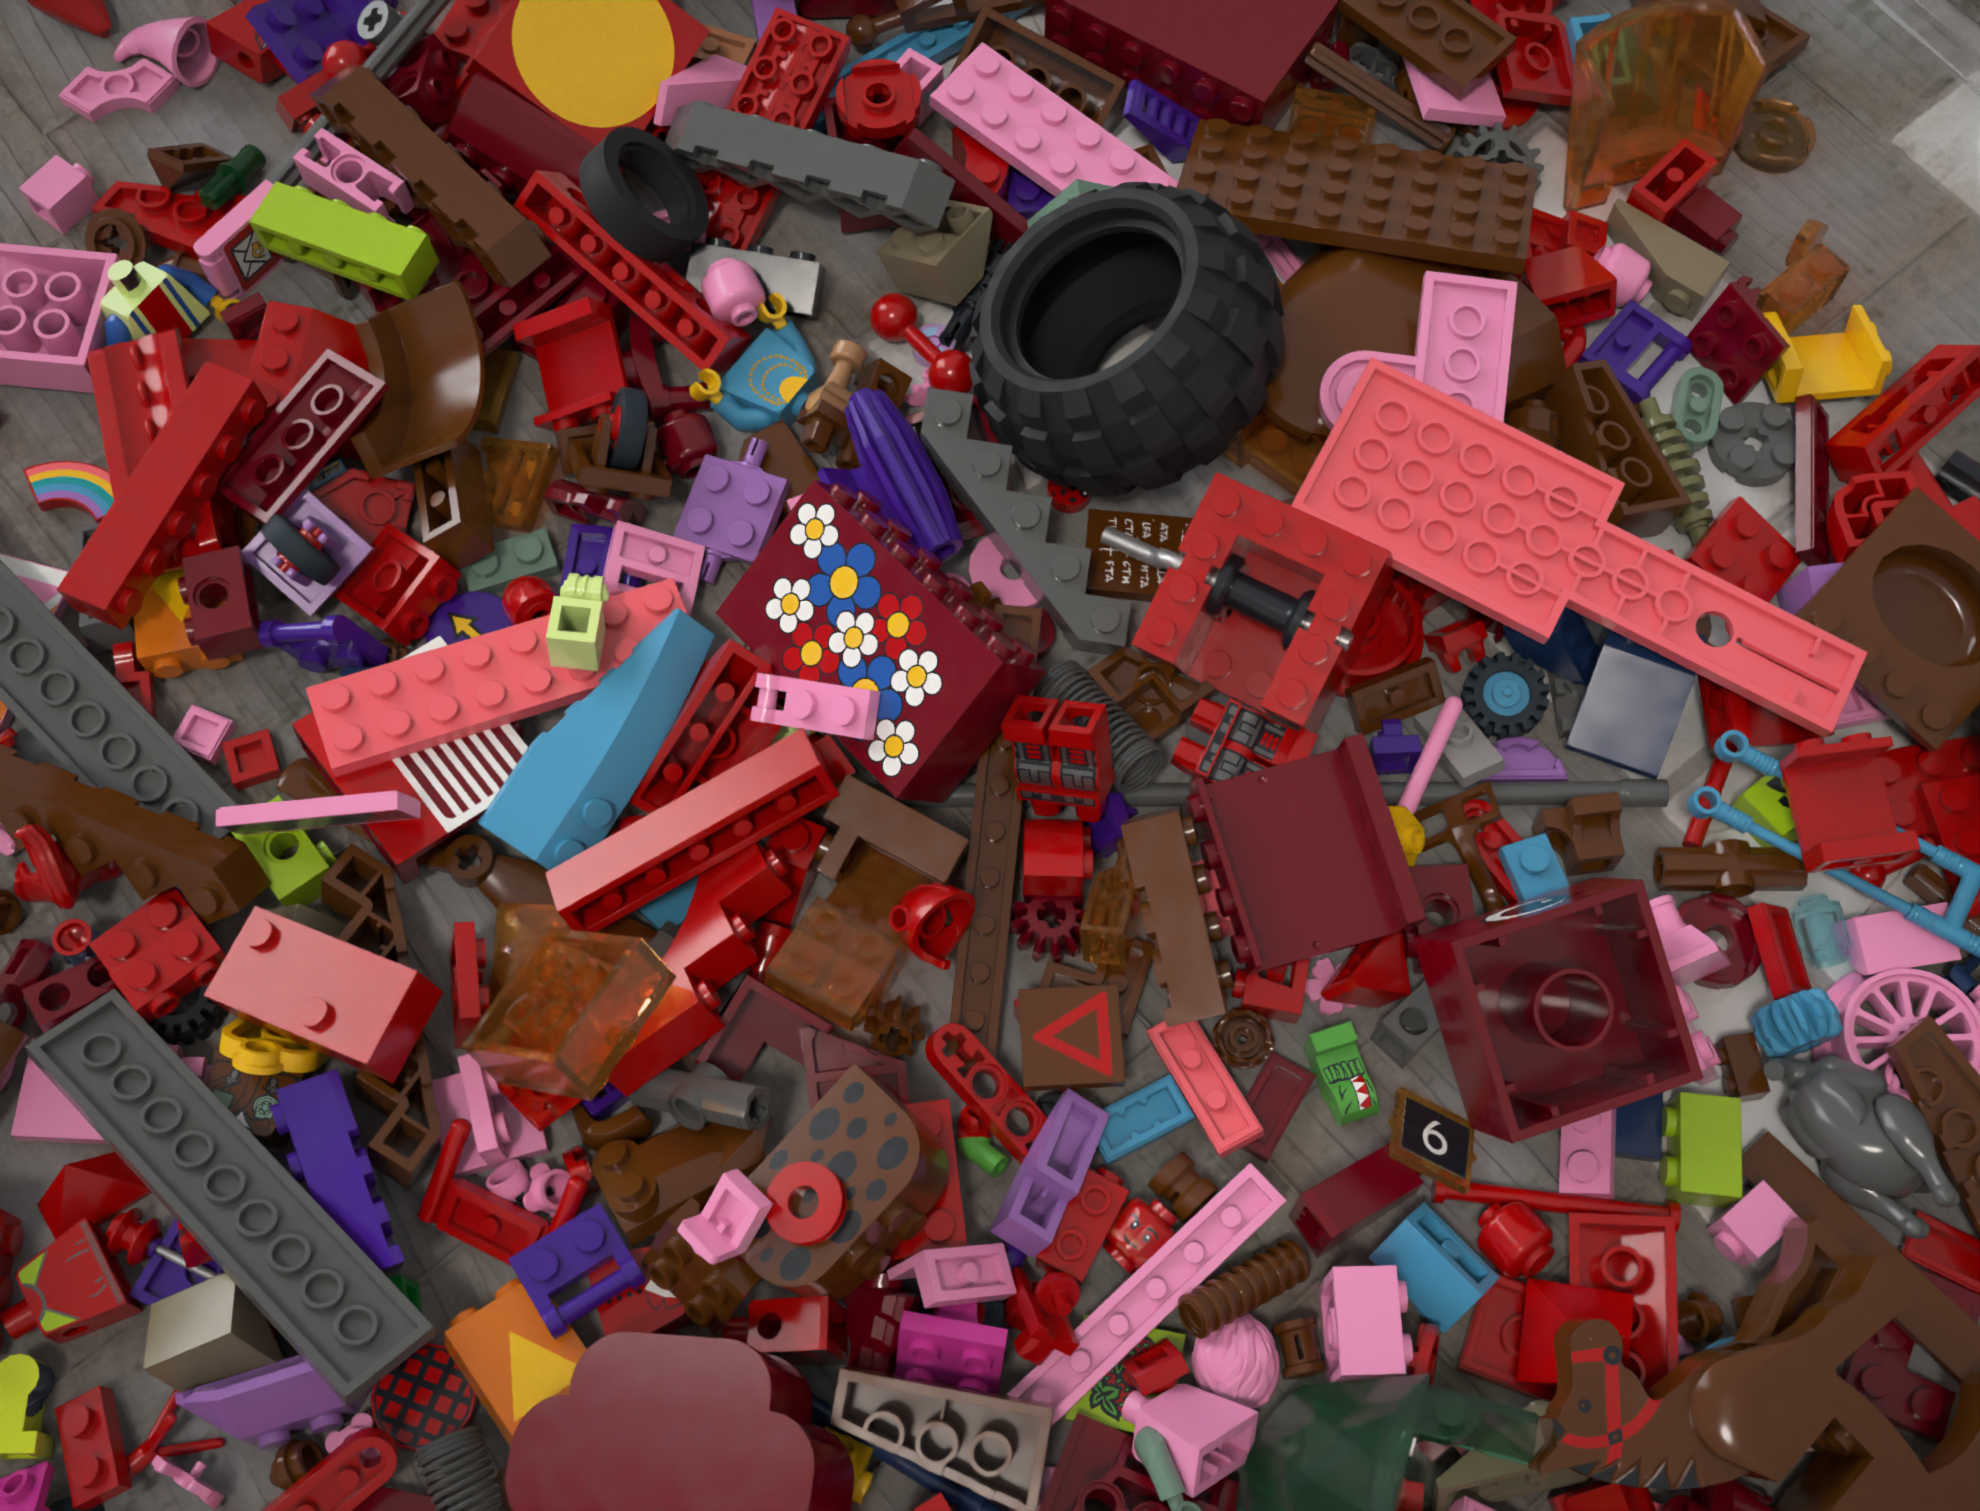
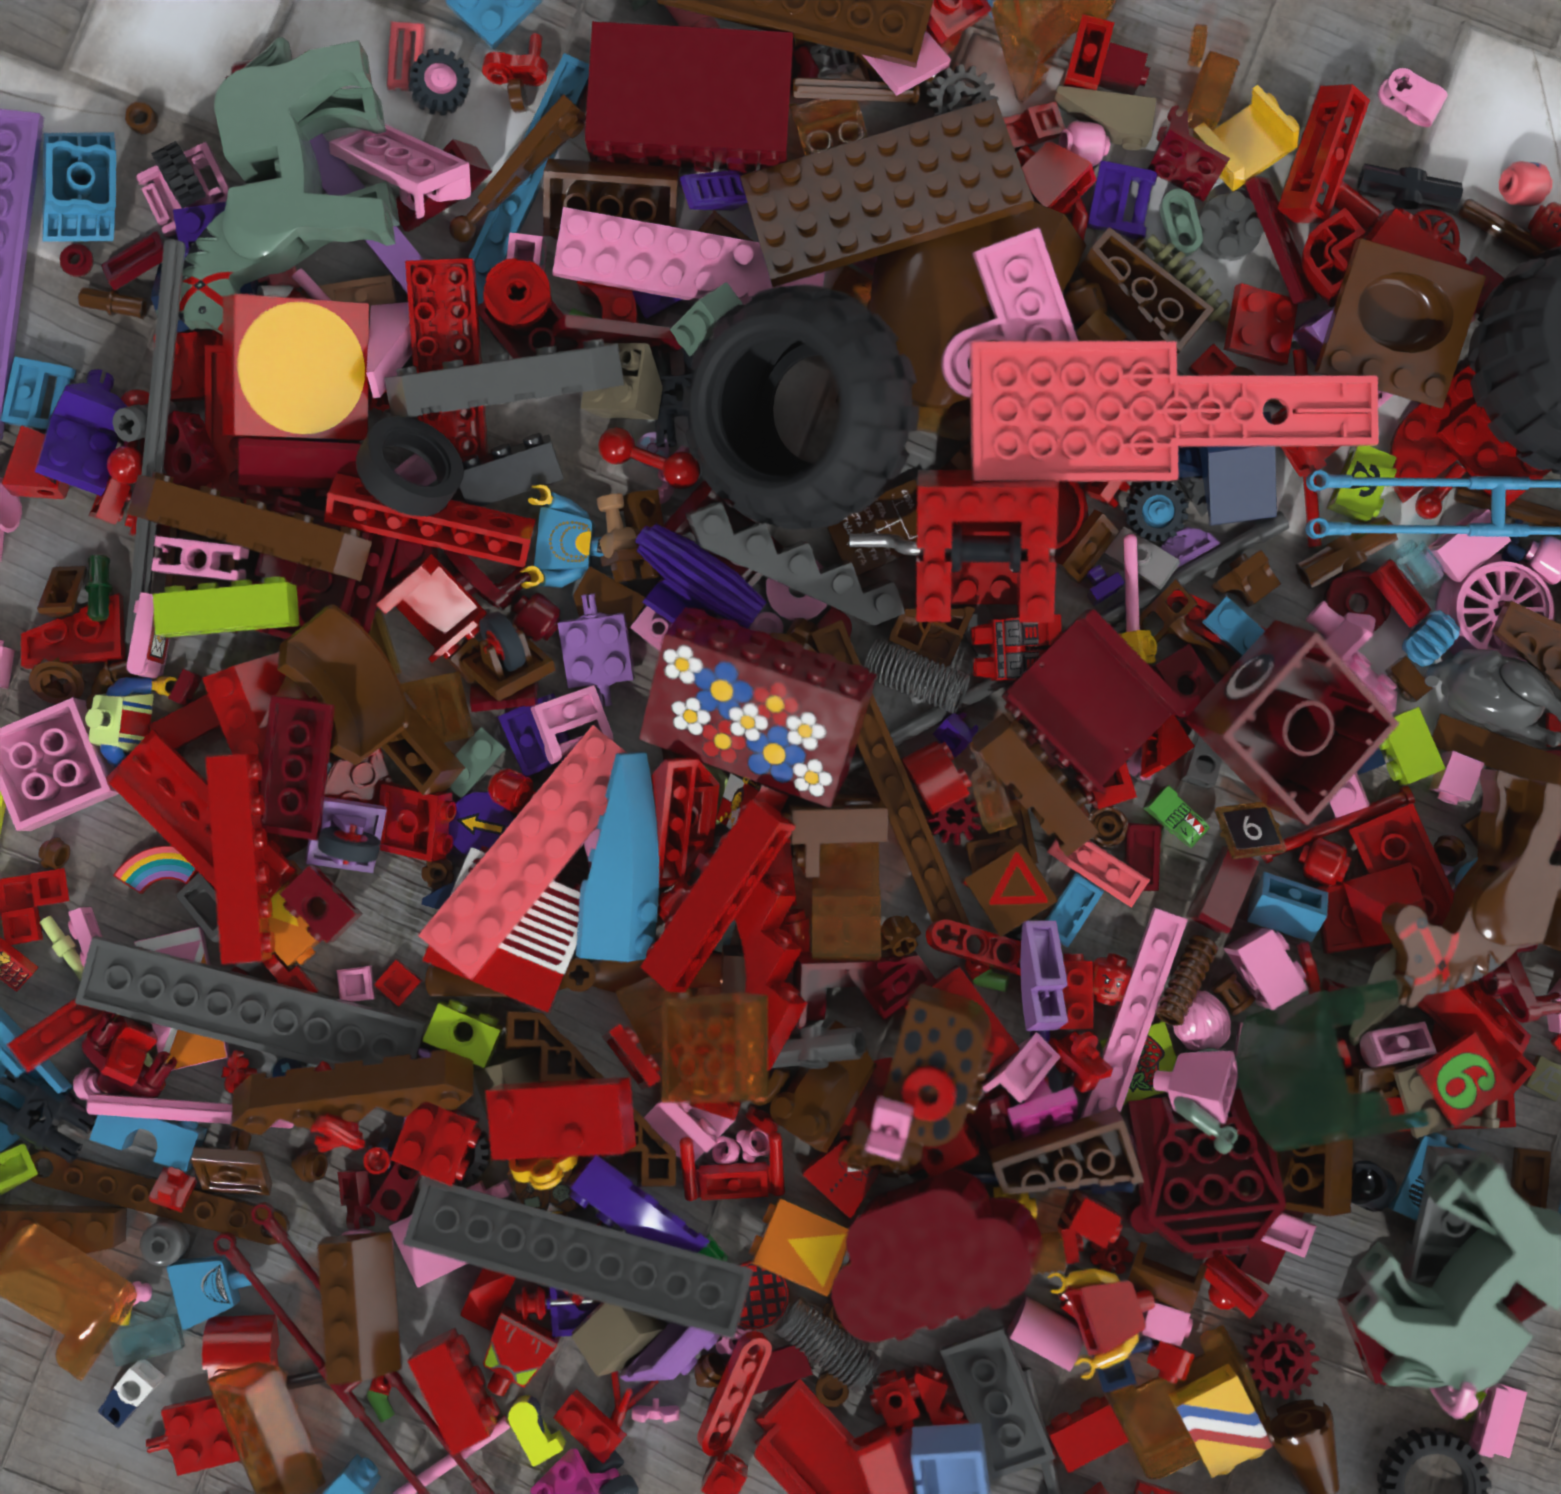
camera: 25 degrees left, 20 degrees up
bright pink tile [216,790,420,835] -> none
dark purple plate [258,615,389,673] -> none
dark purple plate [508,1202,647,1340] -> none
yellowish green brick [546,573,610,671] -> none
bright pink head [701,258,766,326] -> none
bright pink plate [750,672,881,740] -> none
red helmet [889,881,976,970] -> none
red hips [1001,695,1115,823] -> none
red plate [1121,1338,1190,1397] -> none
reddish brown wheel [1148,1151,1219,1223] -> none
red panel [1779,732,1921,874] -> none

